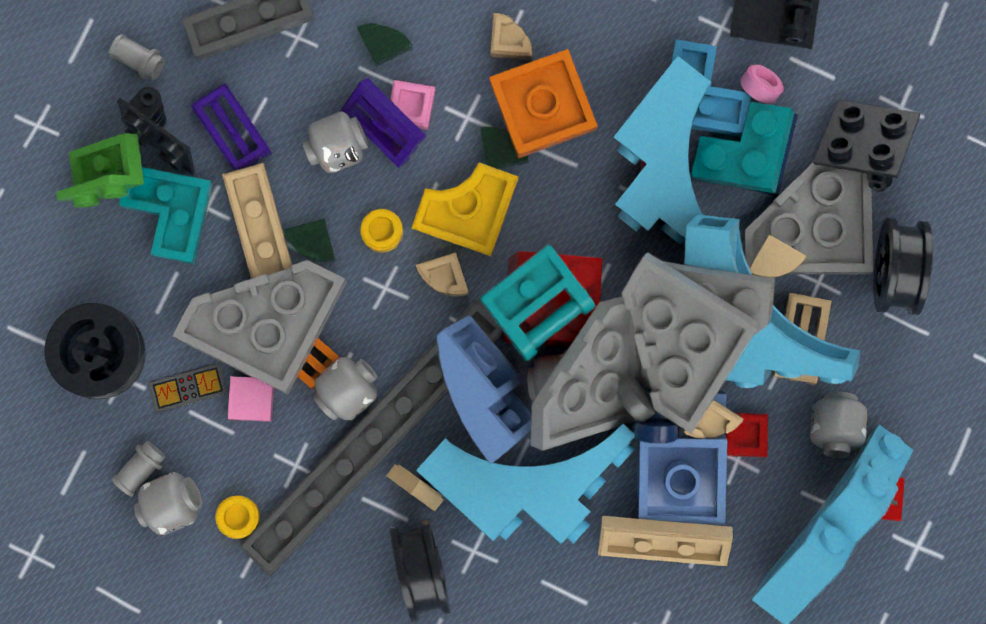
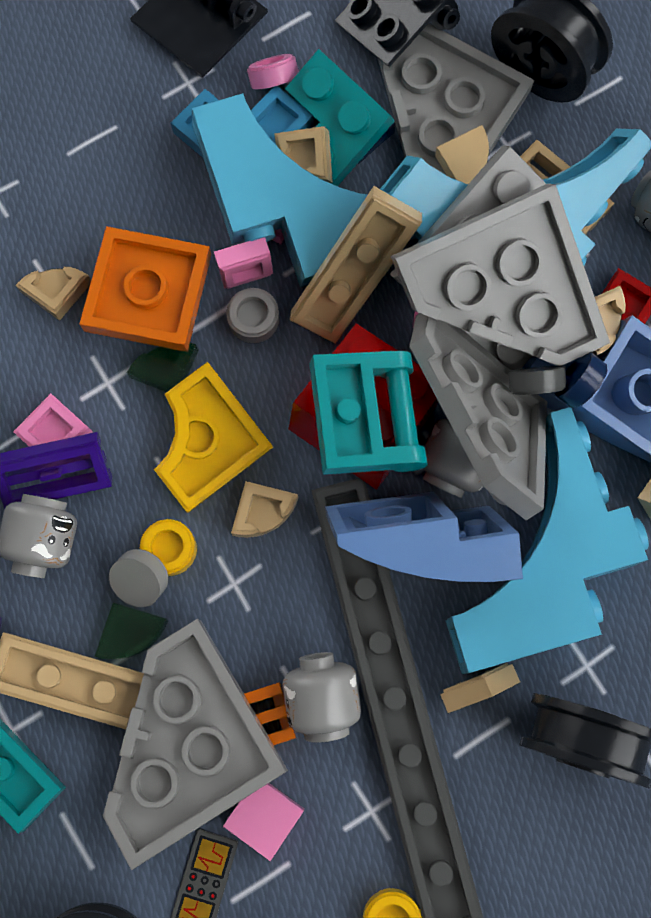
camera: 60 degrees left, 5 degrees down
none -> light grey tile [109,549,168,607]
none -> bright pink tile [214,237,273,289]
none -> light grey tile [226,288,279,343]
none -> tan tile [274,126,333,183]
none -> tan tile [290,186,422,344]

